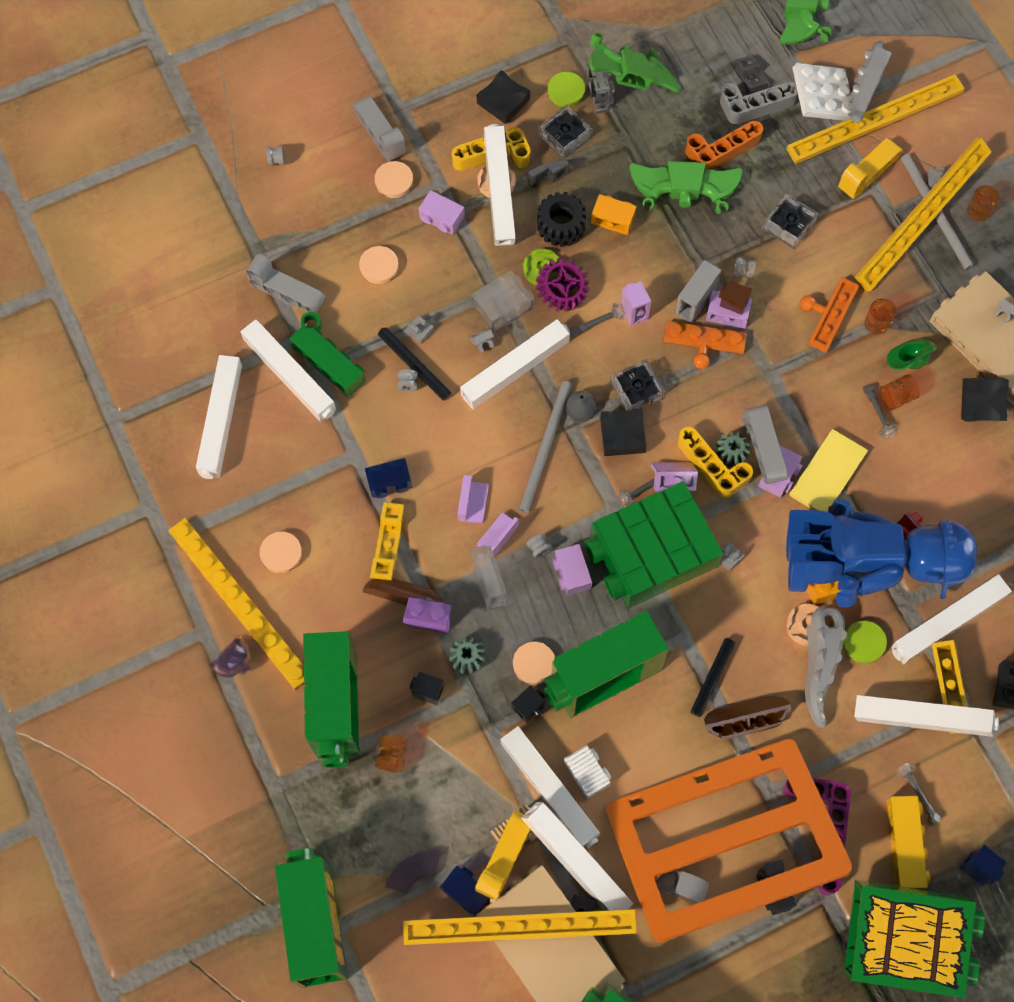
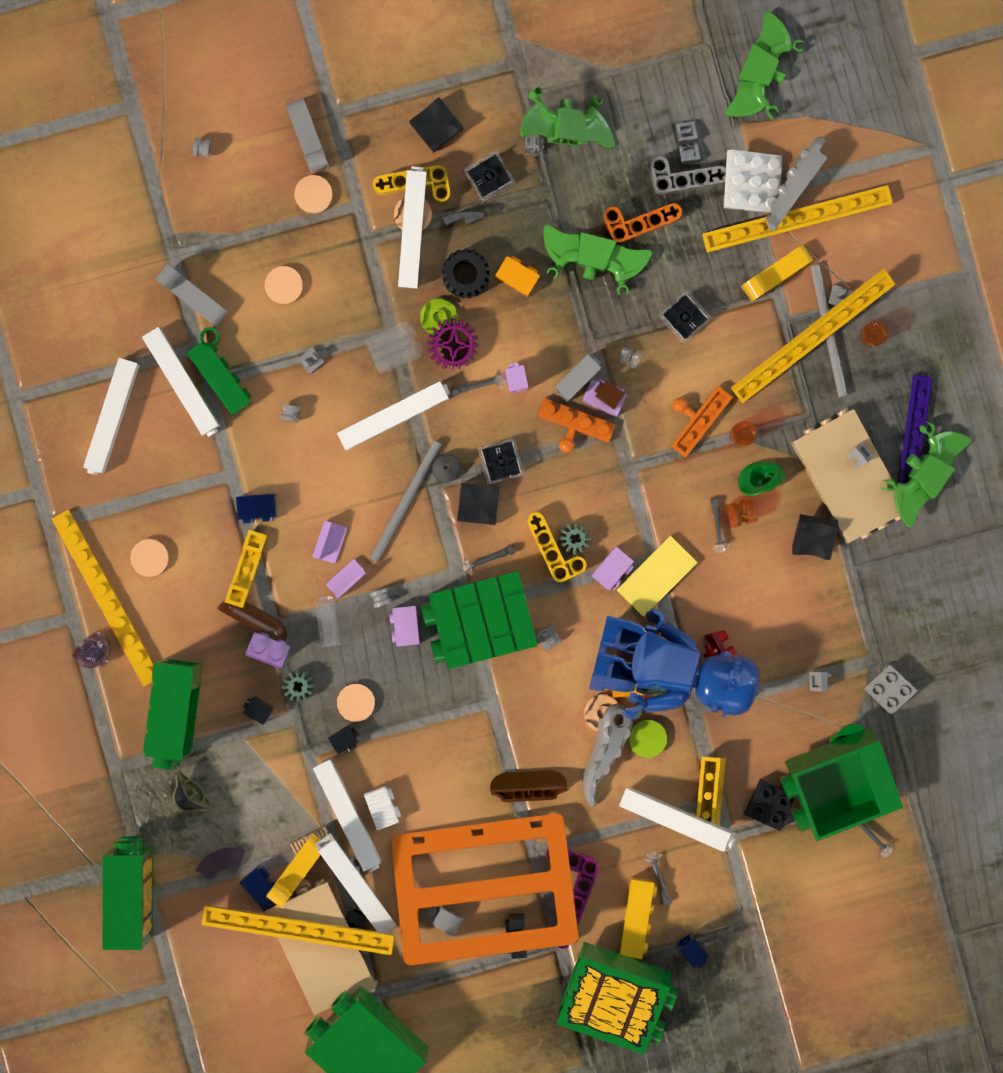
camera: 10 degrees right, 20 degrees up
clear orange wheel [375,735,408,772] -> none
black axle [378,327,451,401] -> none
lavender brick [418,190,465,235] -> none
light grey tile [469,329,494,353] -> none
green brick [544,610,669,719] -> none
lime tile [548,72,585,107] -> none
lavender panel [651,462,698,491] -> none
black axle [690,638,735,717] -> none
light grey beam [742,405,788,484] -> none
white brick [891,574,1012,665] -> none
none -> olive hat [172,771,213,815]

